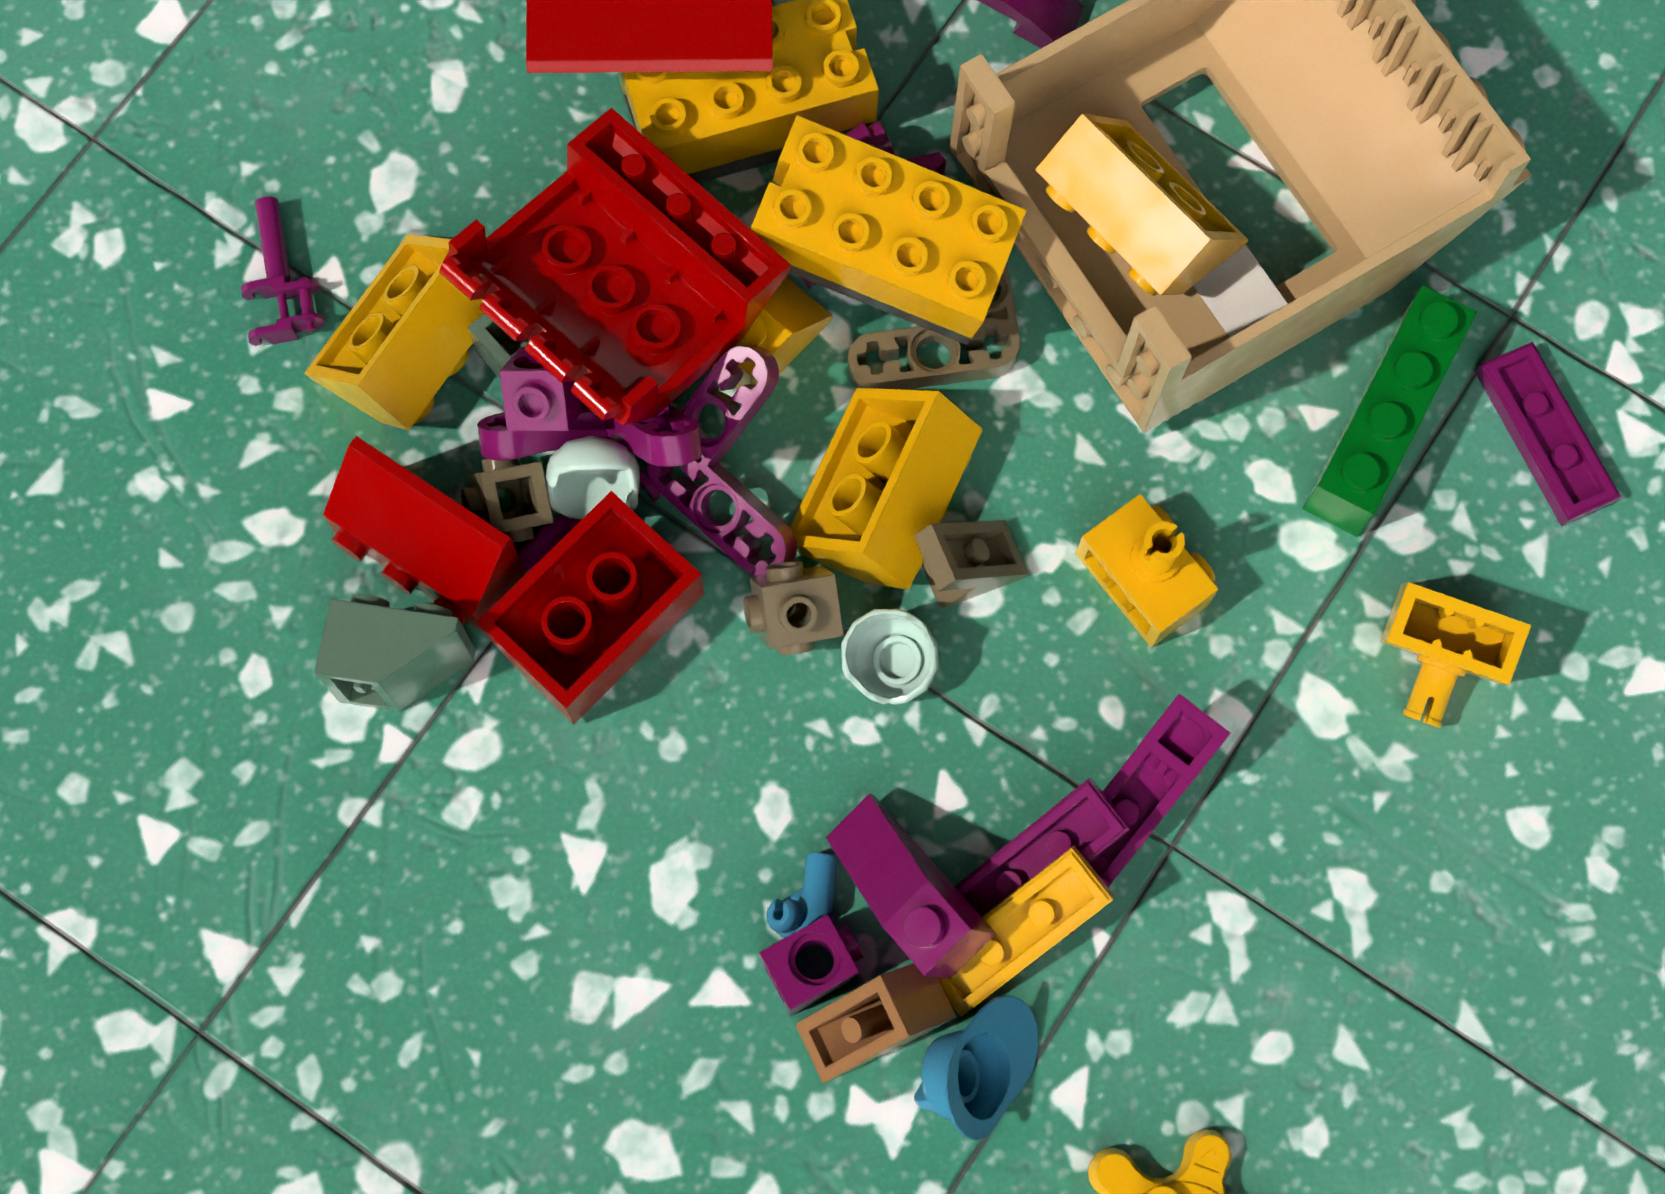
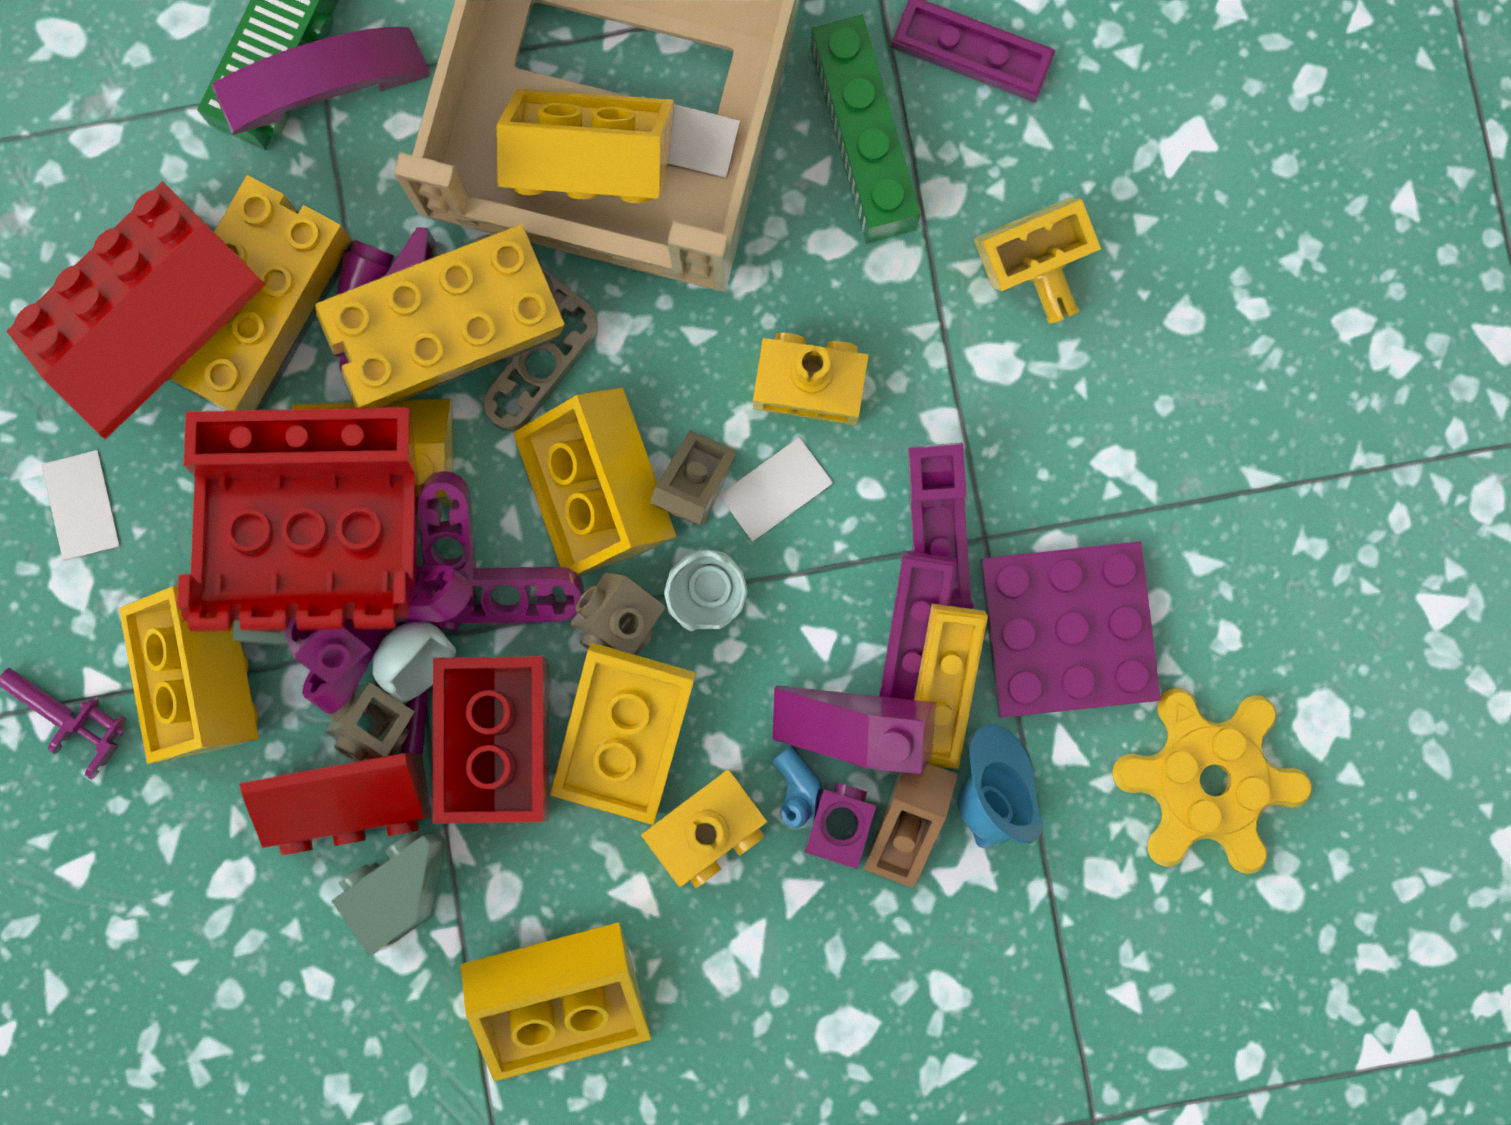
camera: 40 degrees left, 10 degrees up
none -> white sticker [41,450,119,560]
none -> yellow slope [460,922,651,1082]
none -> yellow plate [550,642,697,825]
none -> yellow brick [641,769,767,888]
none -> white sticker [719,437,833,542]
none -> magenta plate [980,541,1161,718]

